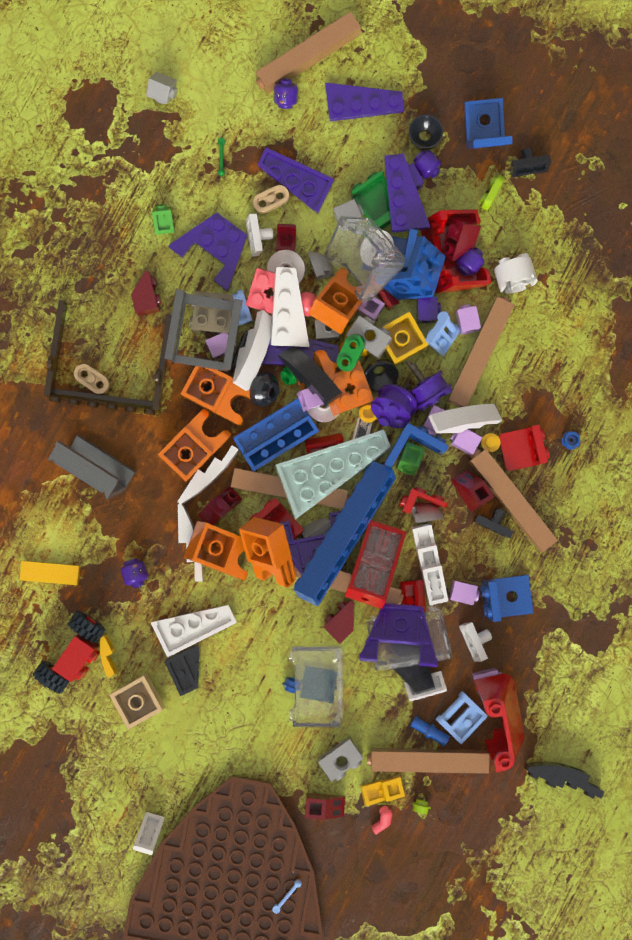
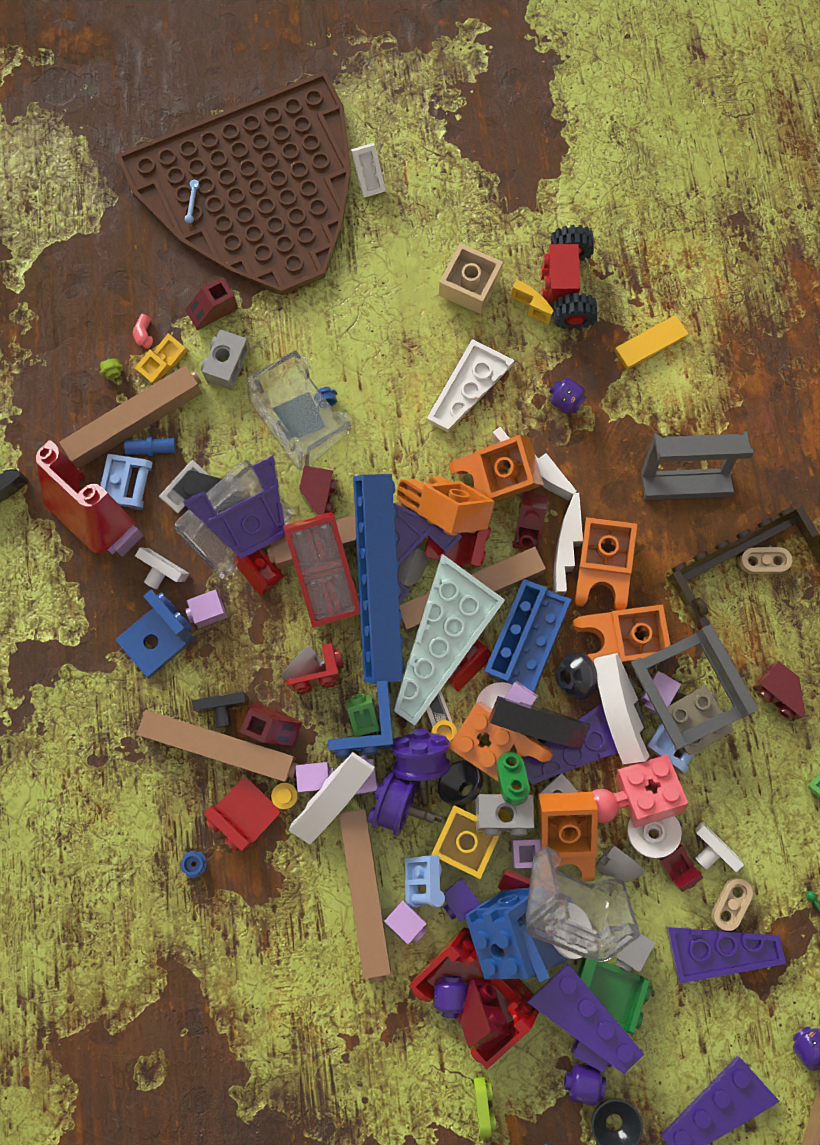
camera: 145 degrees right, 10 degrees down
black wing [164,644,200,696] -> none
dark purple wing [168,213,247,292] -> none
white wing [271,266,309,347] -> none
green plate [280,366,297,385] -> none
white slope [412,523,448,605] -> none
white brick [494,253,538,294] -> none

